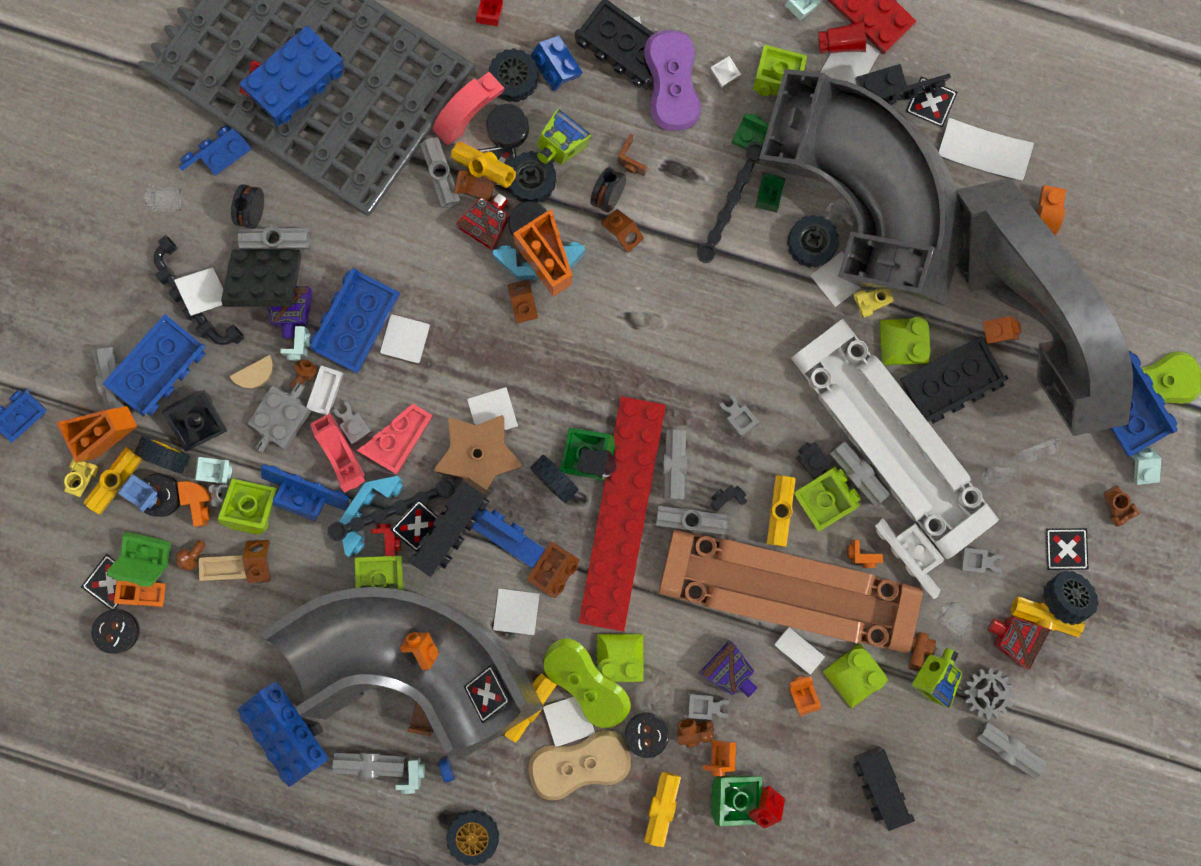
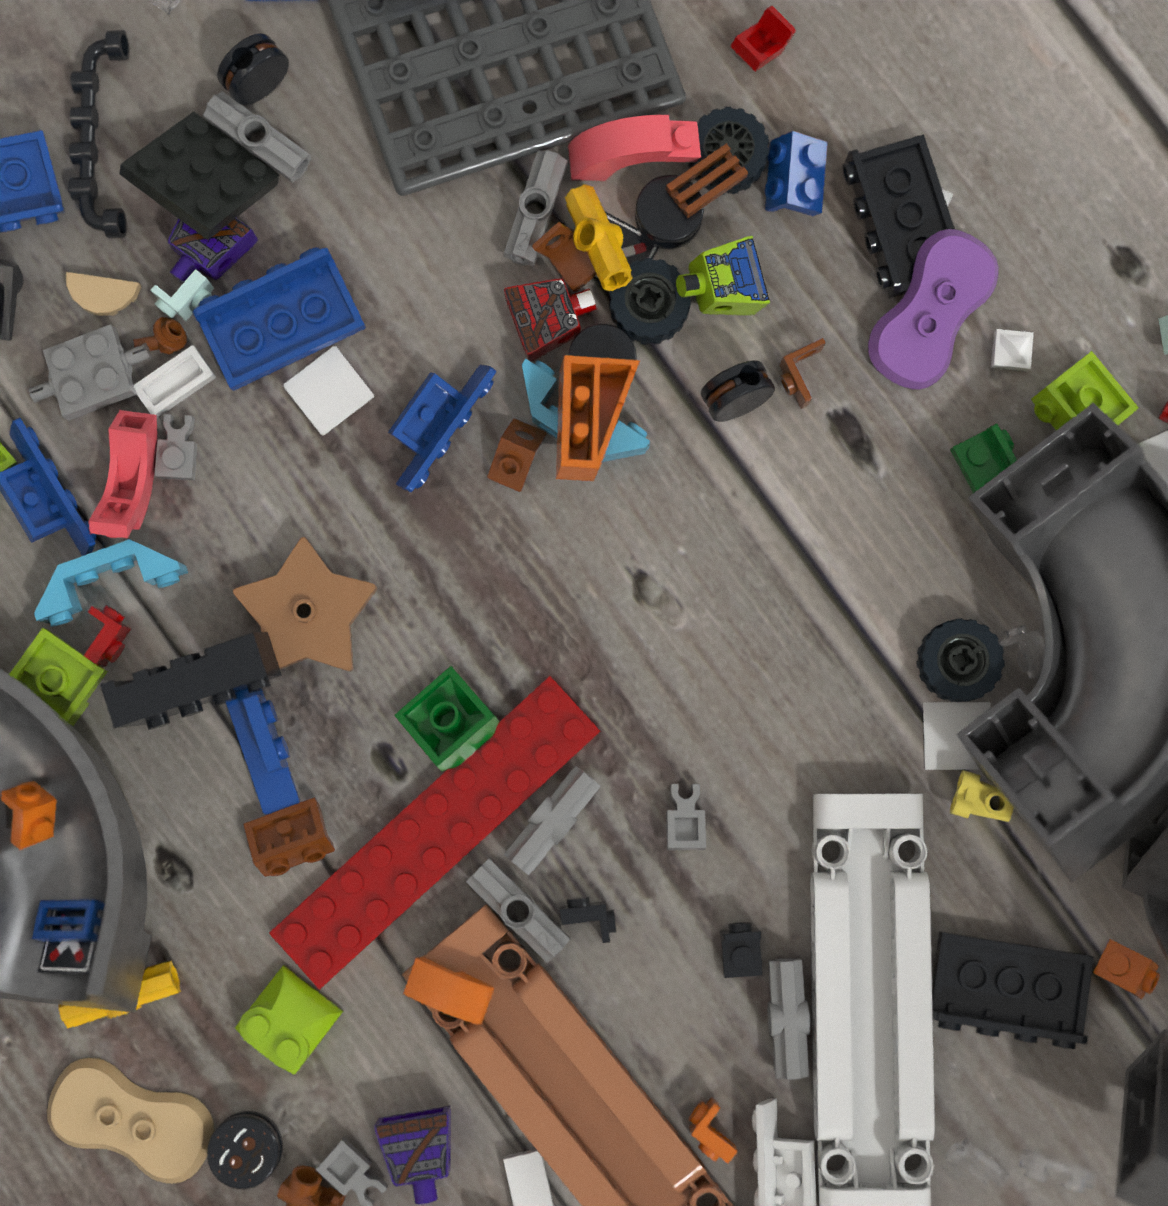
camera: 40 degrees right, 0 degrees up
white sticker [174,267,223,316] -> none
black bar [327,478,456,542] -> none
coral wing [357,404,433,475] -> none
black sticker [390,499,438,552] -> none
white sticker [467,387,518,430] -> none
white sticker [493,589,540,635] -> none
black wheel [530,454,579,503] -> none
lime plate [543,638,631,728] -> none
white sticker [543,697,595,747] -> none
black tile [577,448,616,478] -> none
dark orange bracket [601,209,644,253] -> none
black bar [697,142,763,263] -> none
dark green bracket [755,173,786,213] -> none
yellow piece [766,475,796,547] -> none
lime plate [794,467,861,532] -> none
lime slope [879,317,930,366] -> none
none -> blue tile [32,899,105,942]
none -> blue bracket [388,365,496,492]
none -> orange slope [403,957,494,1025]
none -> dark orange tile [666,143,748,219]

